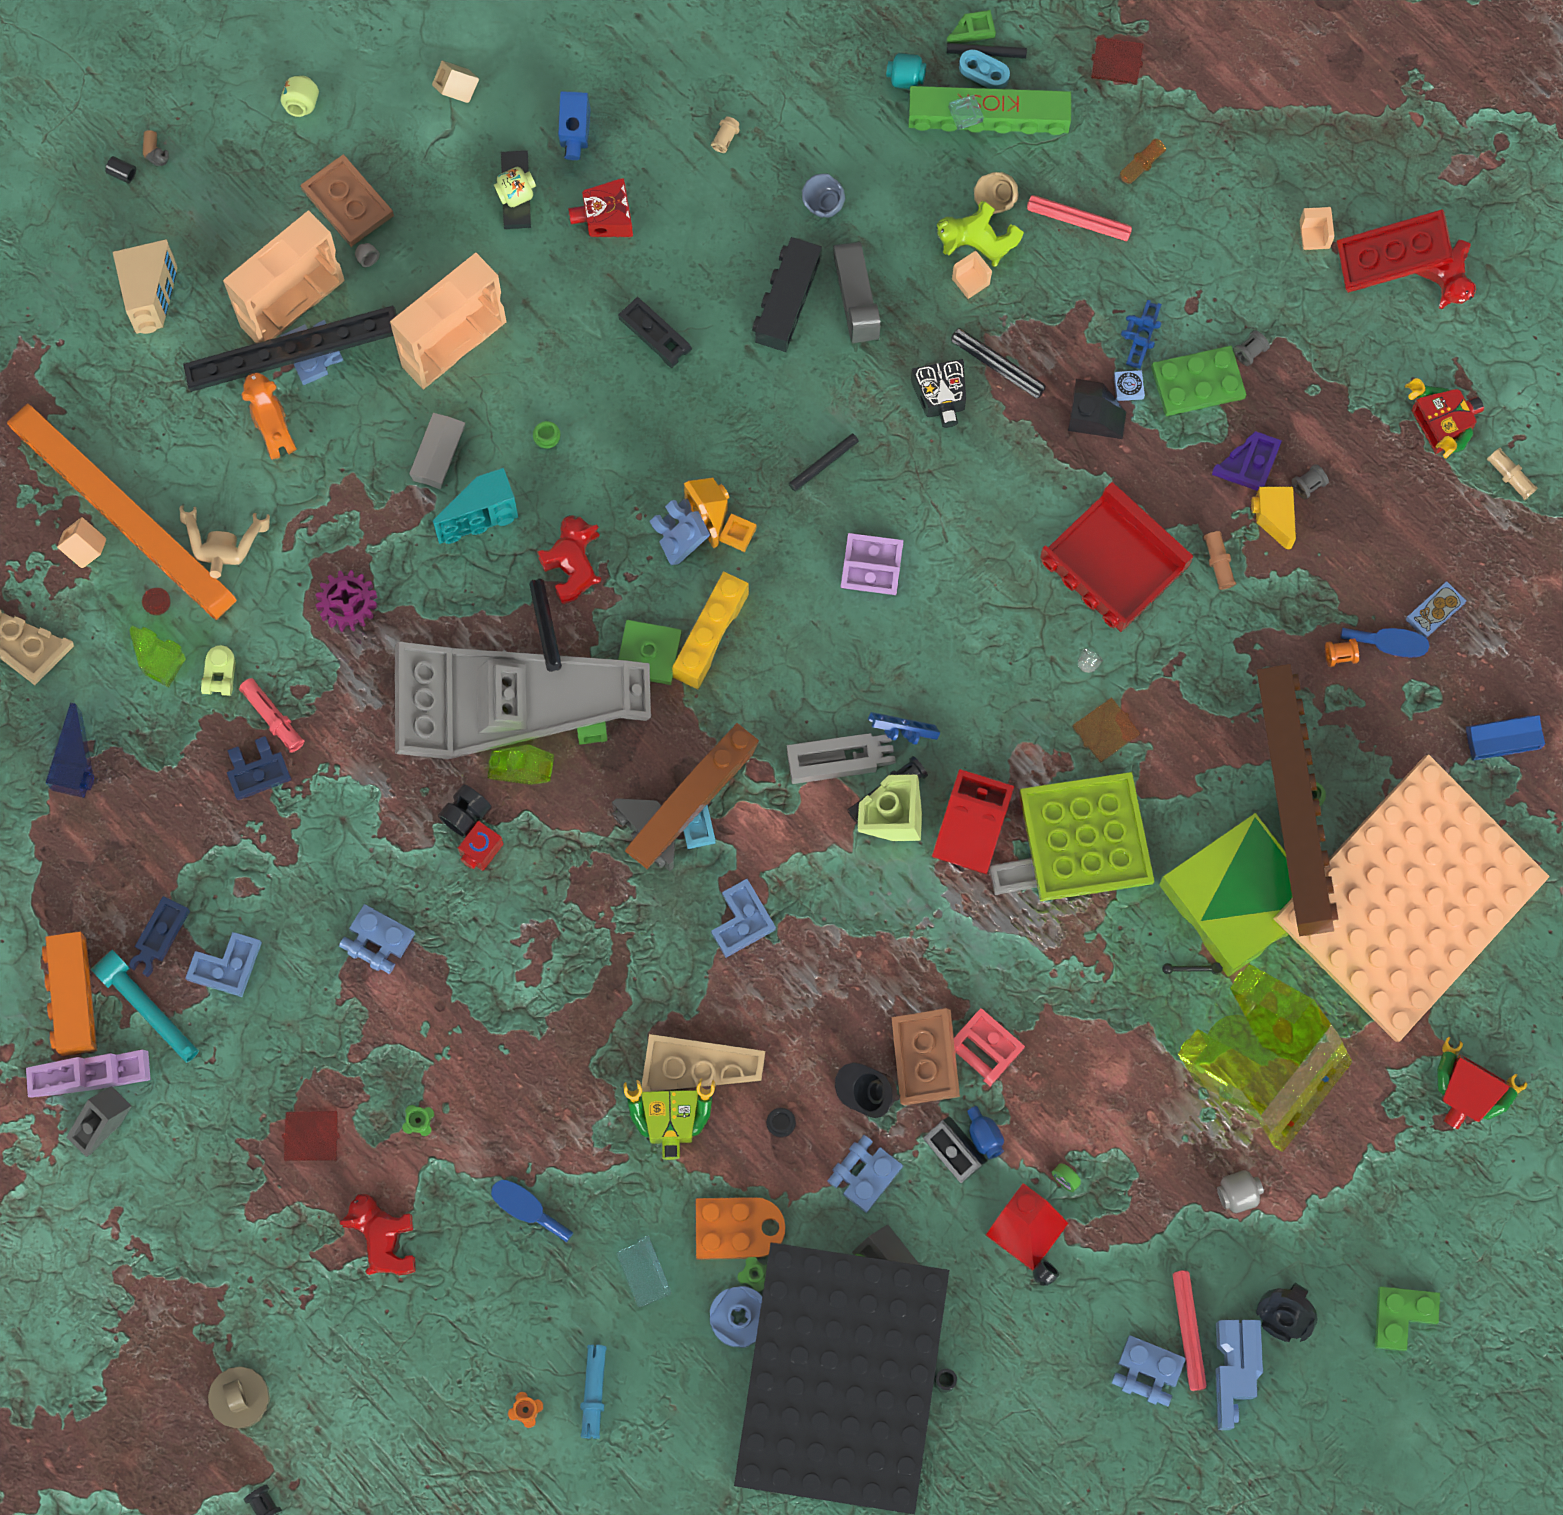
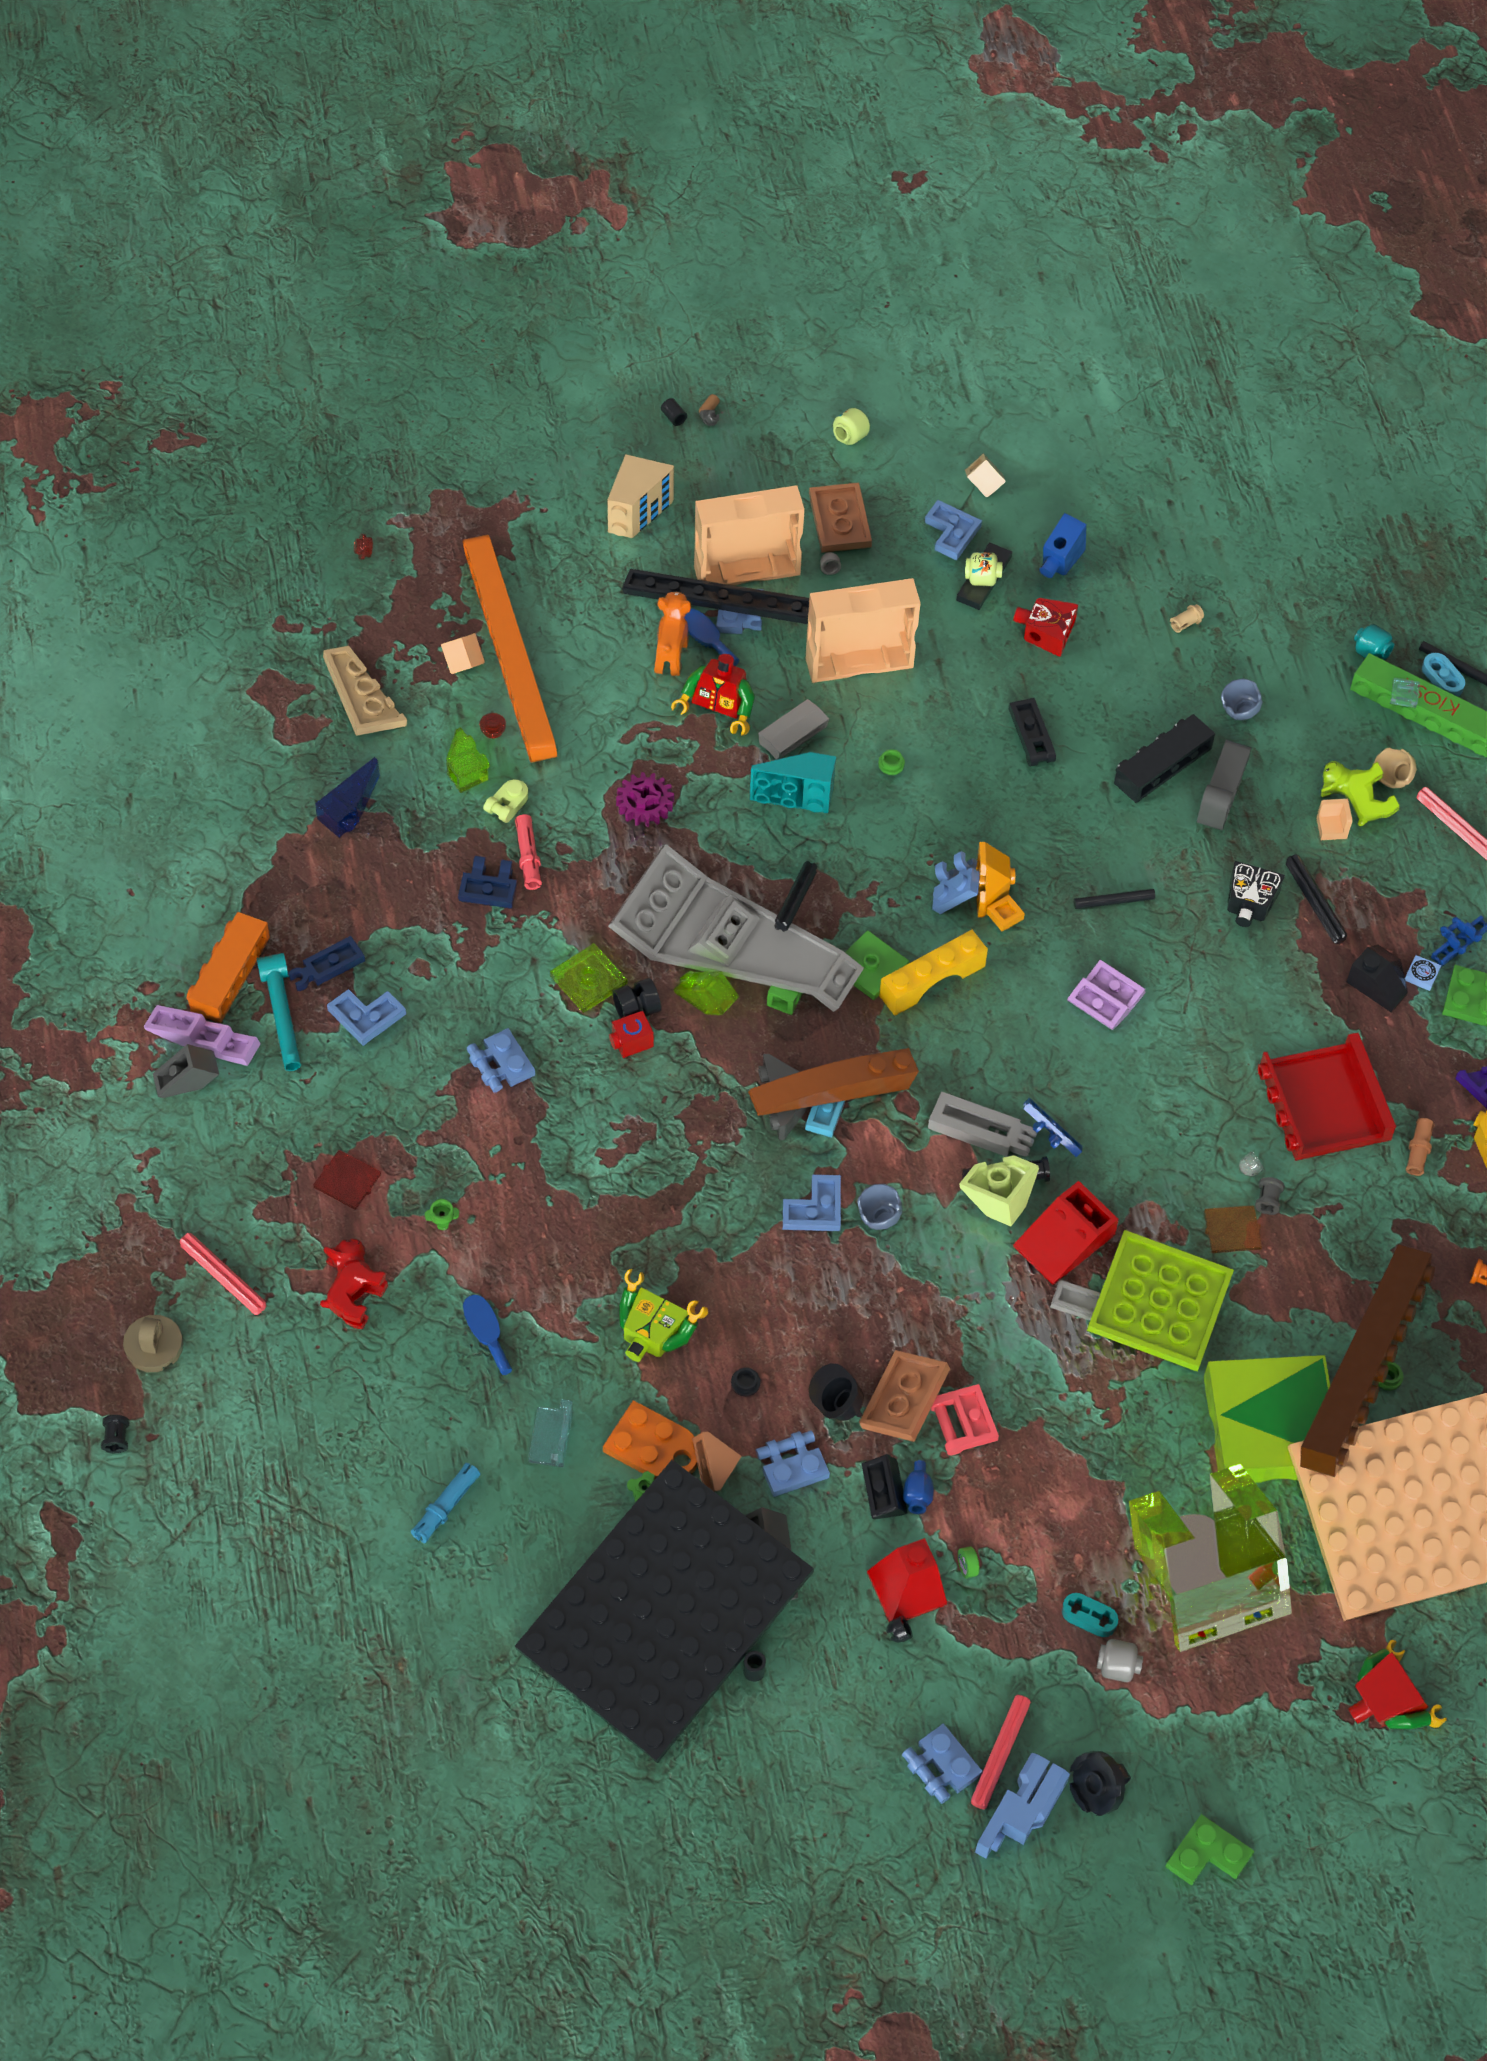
camera: 30 degrees right, 15 degrees down
tan piece [180,506,270,578] -> none
orange plate [508,1392,543,1428] -> none
red animal [537,515,601,604] -> none
tan wing [641,1034,766,1092] -> none
medium blue plate [710,1286,762,1348] -> none
bright green tile [947,10,996,43] -> none
black hinge [1162,962,1223,975] -> none
none -> coral axle [180,1233,266,1315]
none -> clear neon green plate [550,943,628,1013]
none -> torso [671,654,755,736]
none -> blue piece [685,609,739,666]
none -> nougat slope [692,1431,742,1493]
none -> sand blue hair [857,1184,902,1230]
none -> medium blue plate [925,500,982,560]
none -> teal beam [1062,1593,1119,1637]
none -> dark grey bush [1255,1177,1285,1215]

